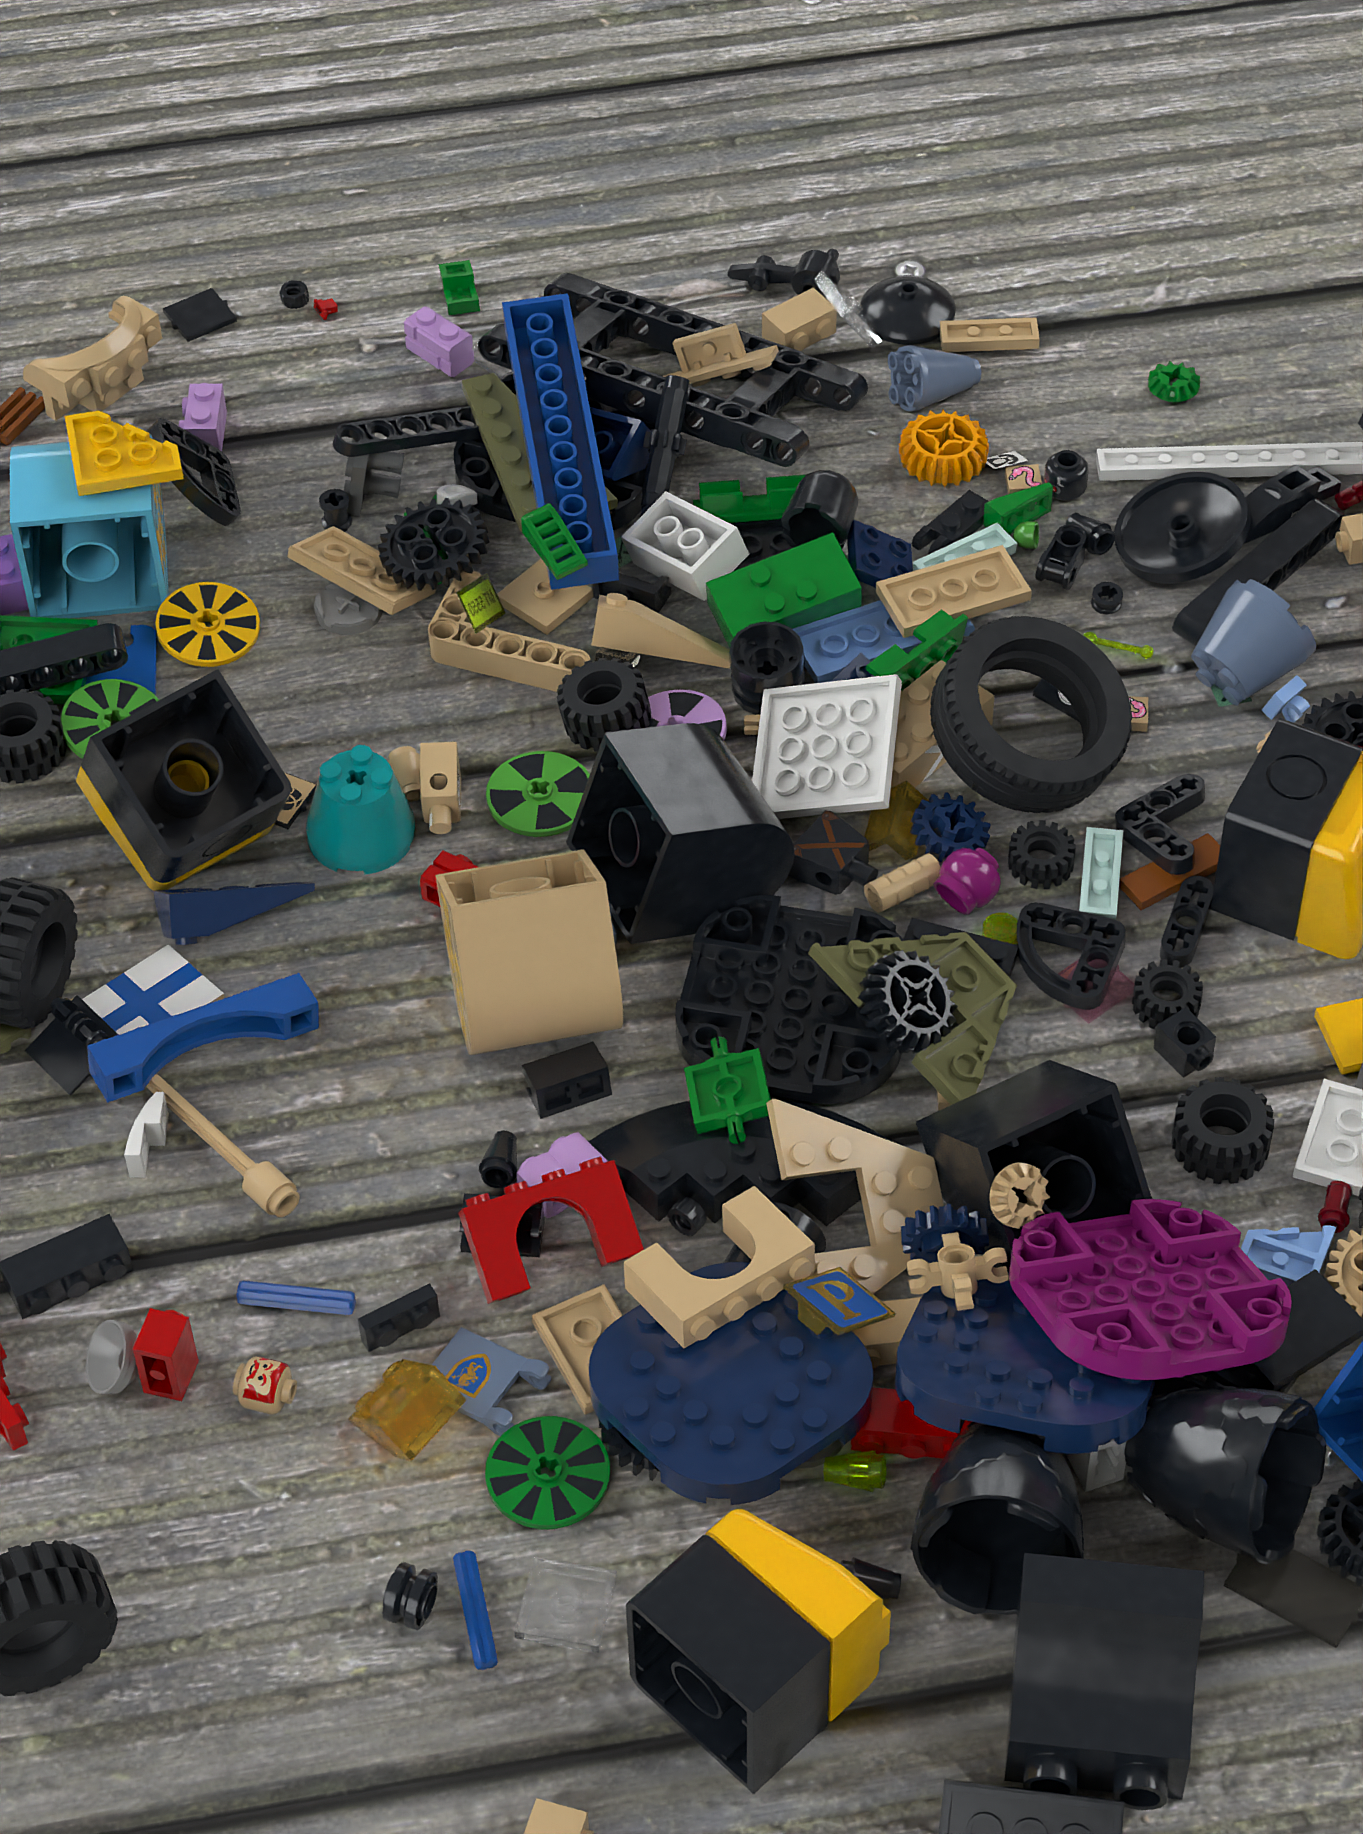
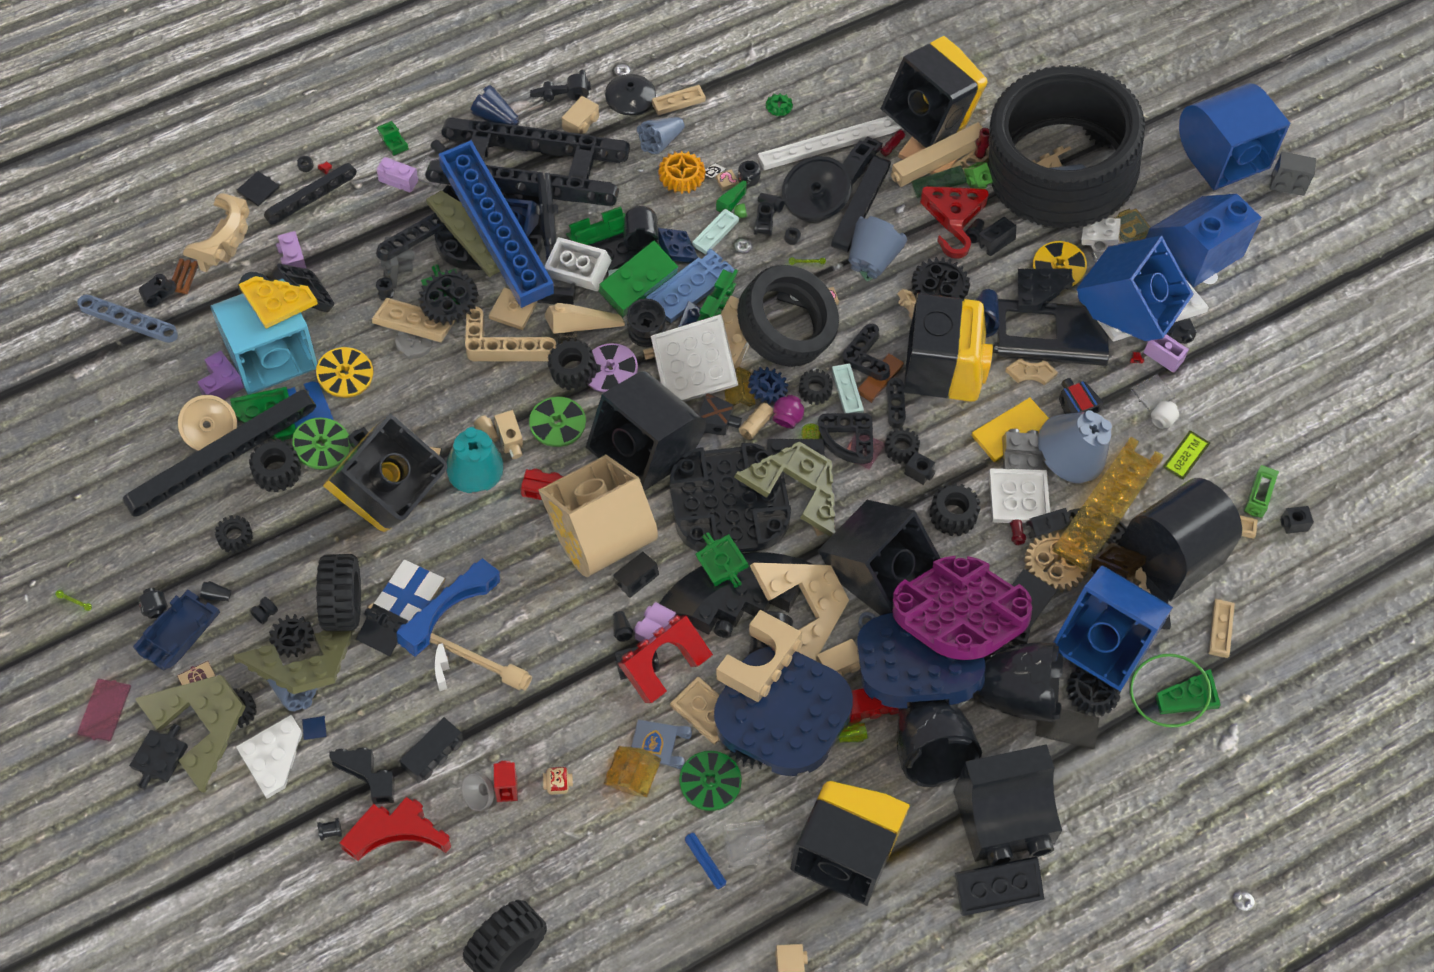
camera: 25 degrees left, 10 degrees up
dark blue wedge [153,882,315,945] -> none
blue axle [237,1281,356,1315] -> none
black plate [358,1283,440,1352] -> none
black wheel [382,1562,438,1630] -> none
white tile [437,484,477,507] -> none
clear neon green sticker [456,573,506,634] -> none
green slope [521,503,588,580] -> none
tan bracket [663,323,779,387] -> none
piece [783,1267,896,1335] -> none
clear plate [814,271,882,348] -> none
black cone [841,1557,901,1599] -> none
black gear [857,950,958,1054] -> none
tan plate [876,545,1032,638] -> none
dark blue gear [901,1204,989,1263] -> none
tan pin [906,1232,1009,1311] -> none
black hinge [911,490,988,554] -> none
tan gear [990,1162,1050,1229] -> none
light blue wing [1241,1225,1336,1286] -> none
light blue tile [1262,675,1310,723] -> none
none -> black beam [264,163,357,225]
none -> dark blue cone [470,85,519,126]

